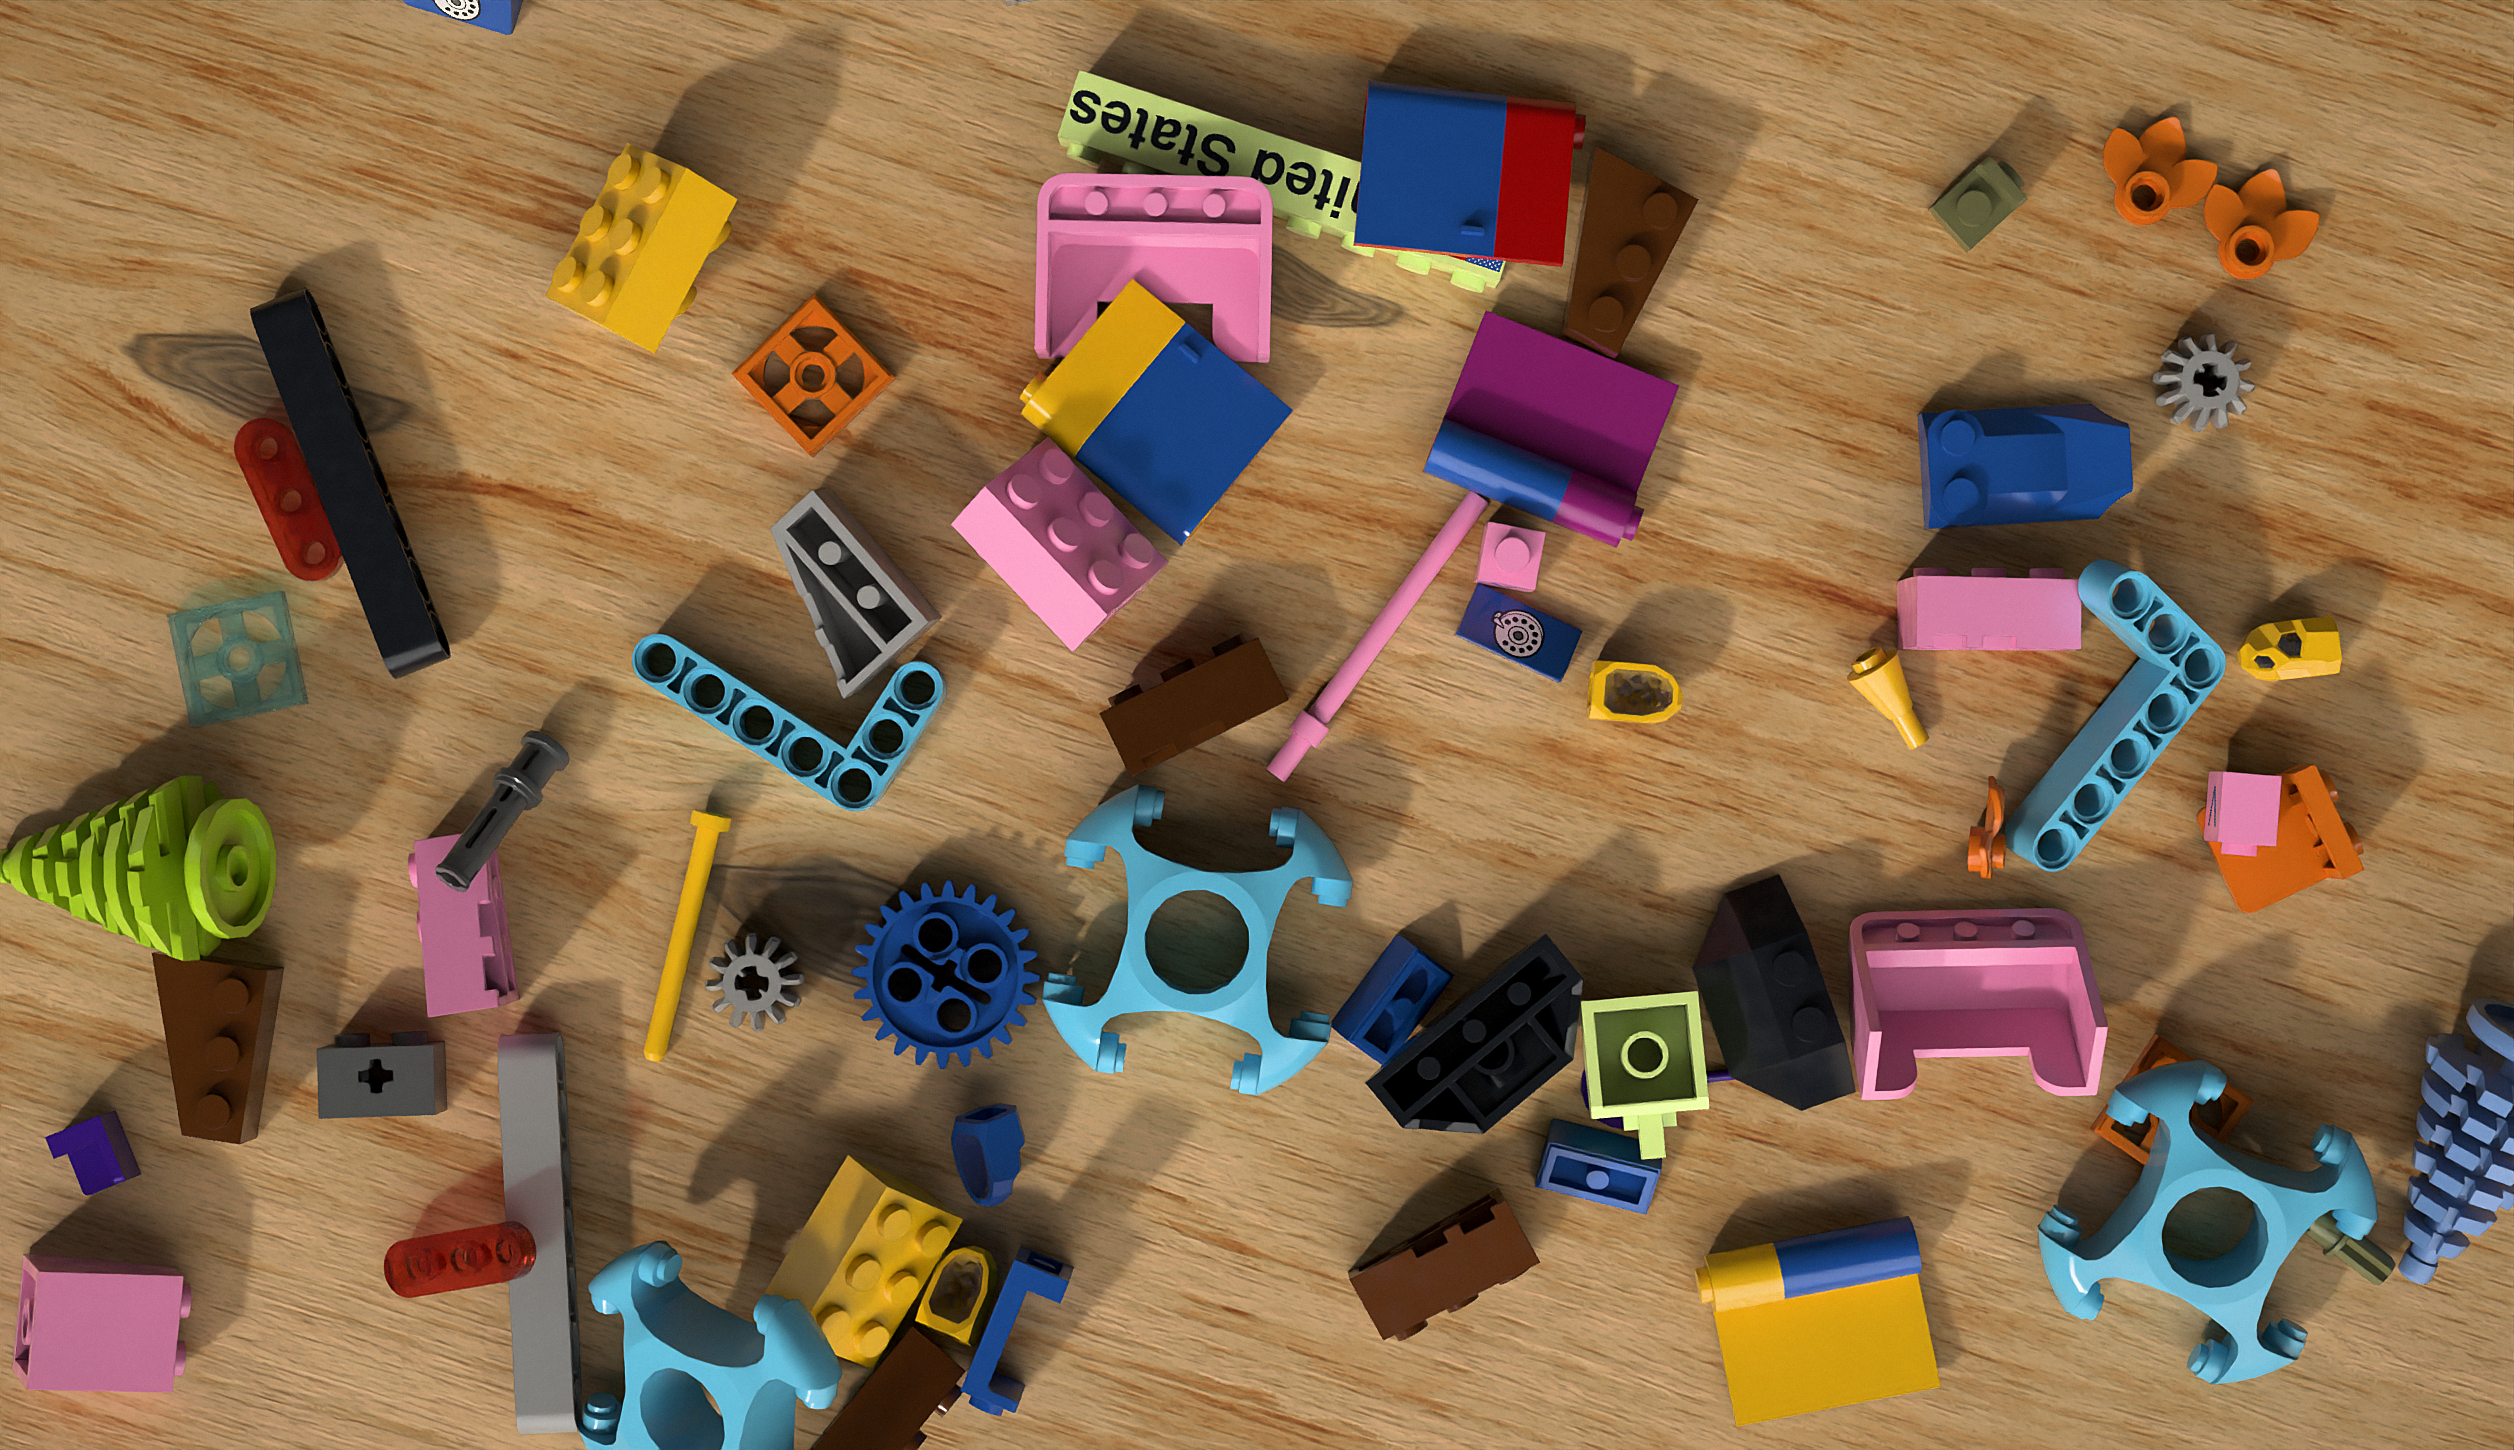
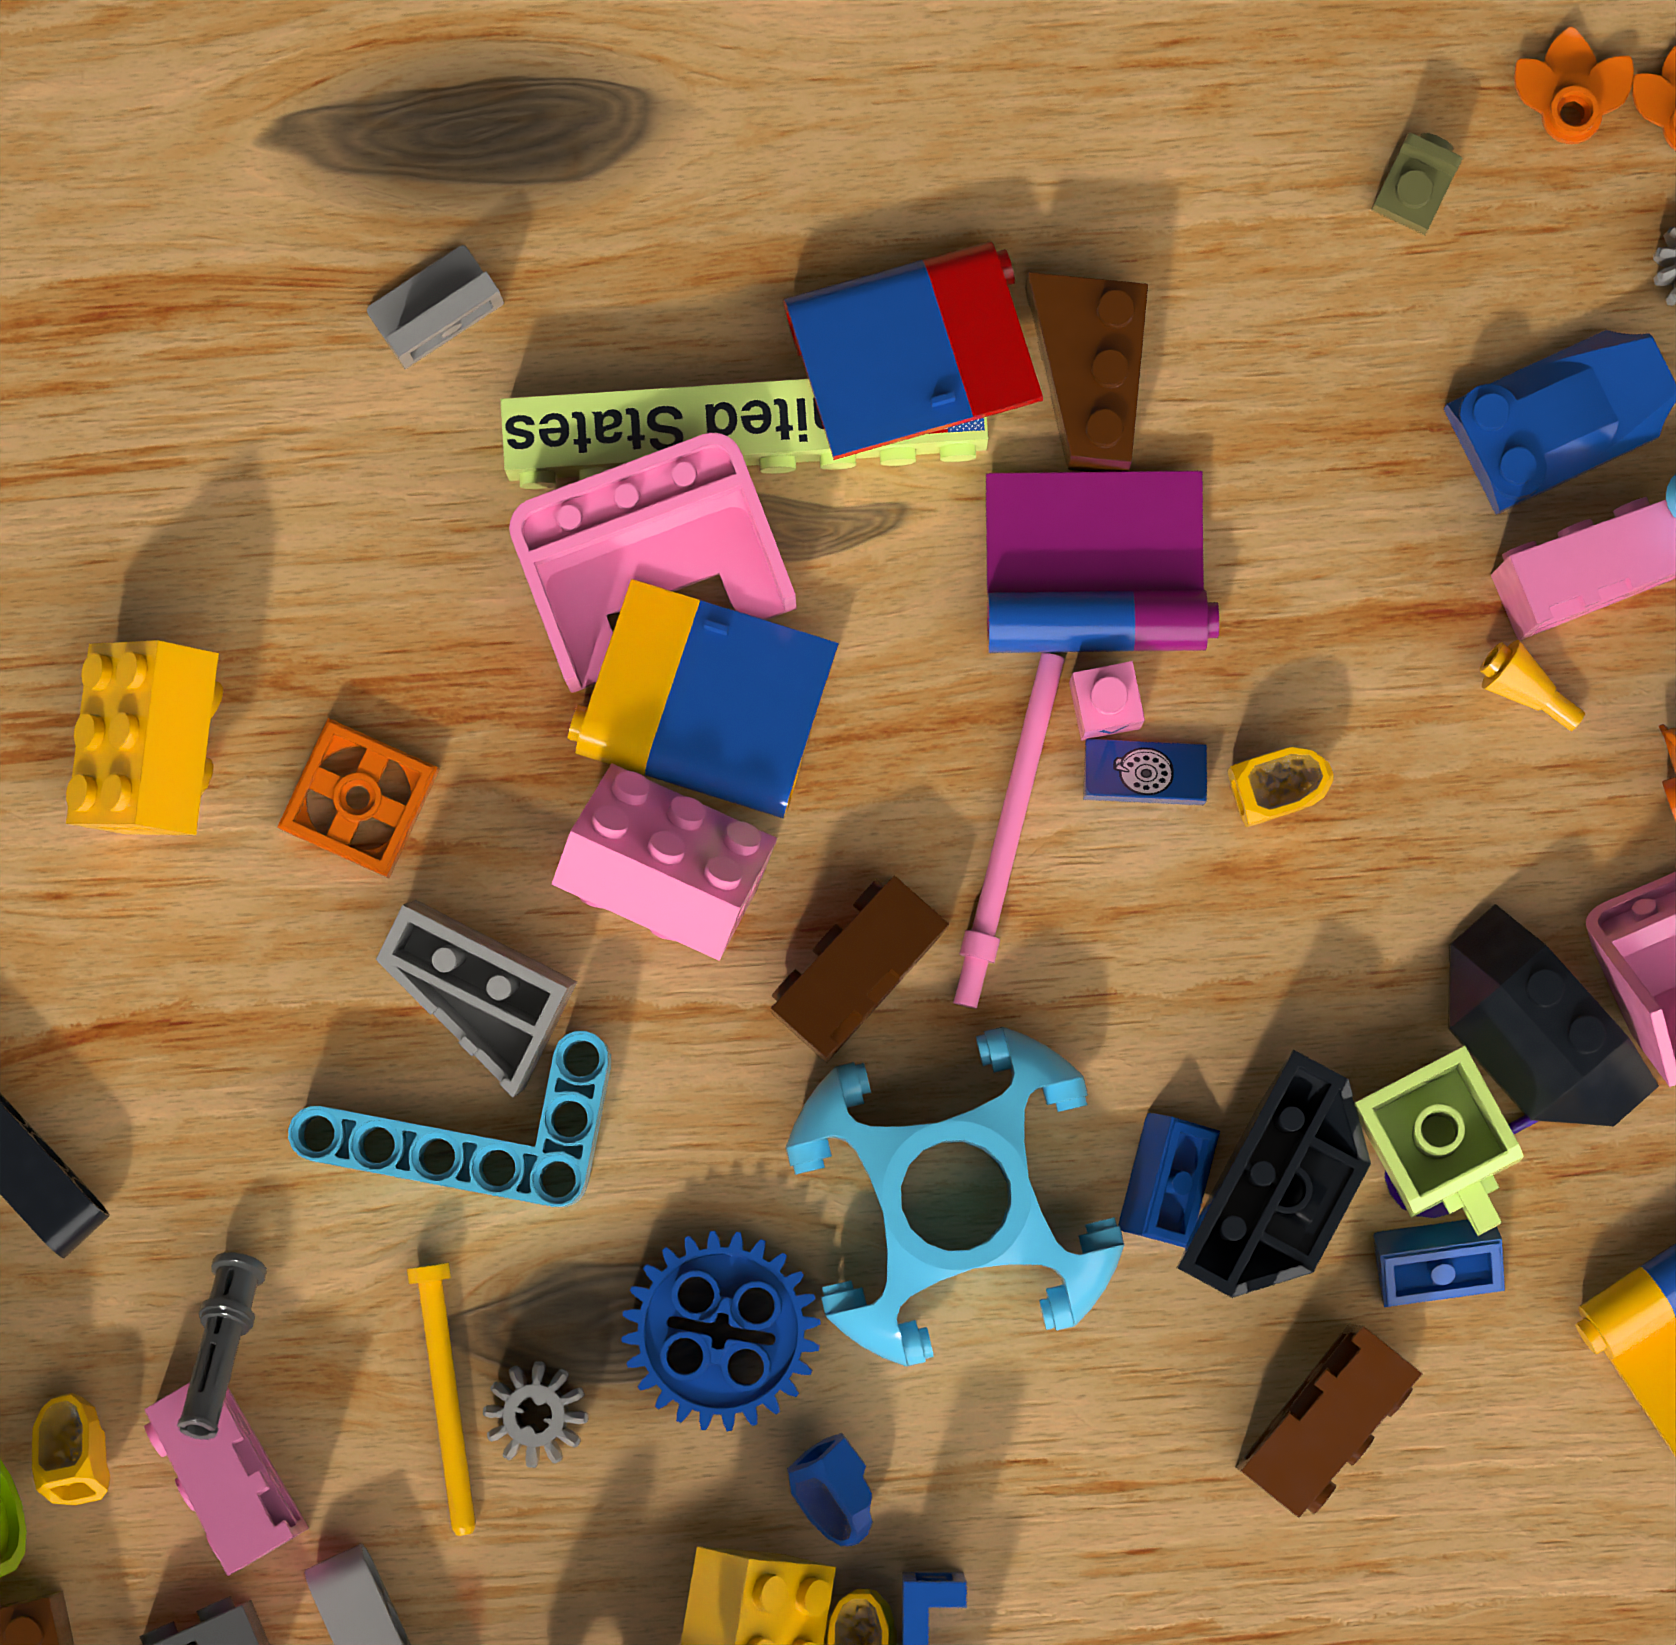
camera: 15 degrees left, 5 degrees down
none -> yellow rock [32,1393,110,1505]

